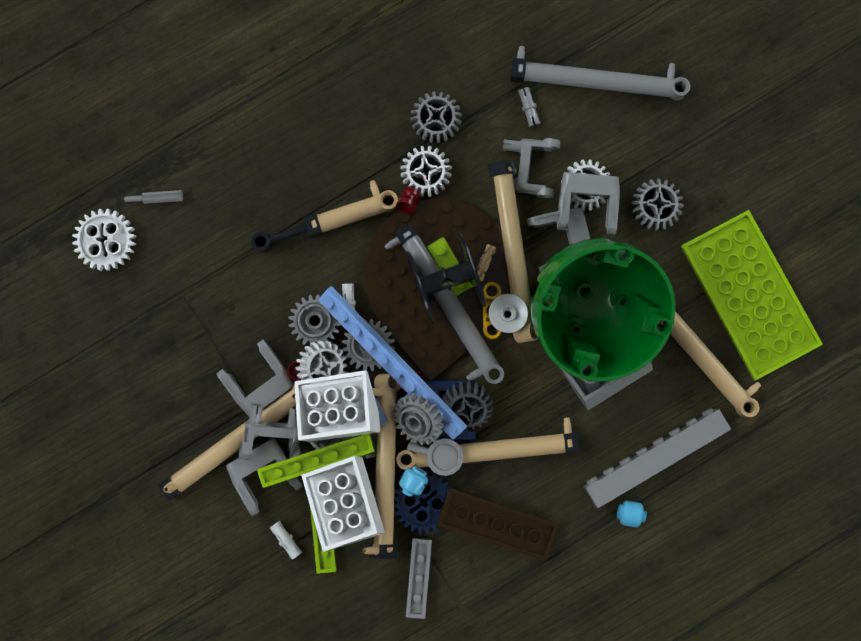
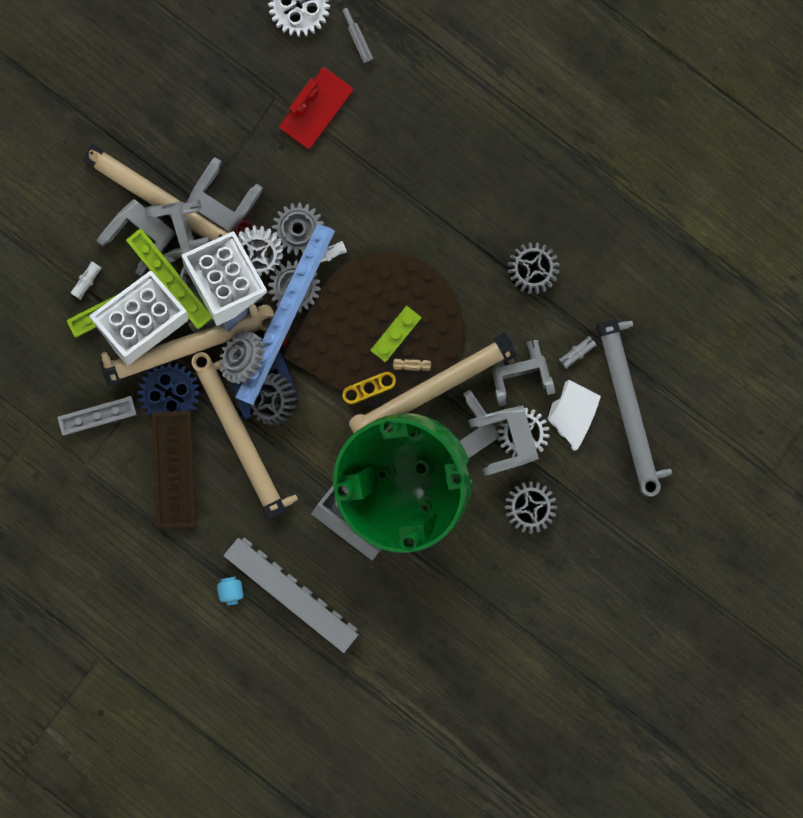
camera: 70 degrees right, 0 degrees up
tan piece [251,180,398,253] -> none
light grey piece [385,222,504,384] -> none
dark red wheel [396,187,421,214] -> none
medium azure head [399,466,428,497] -> none
white gear [401,146,451,197] -> none
black piece [406,232,486,325] -> none
light grey piece [407,438,463,476] -> none
white dish [489,294,528,333] -> none
tan piece [660,311,761,417] -> none
lime plate [681,210,823,380] -> none
none -> red bracket [279,67,353,149]
none -> white slope [548,380,601,451]

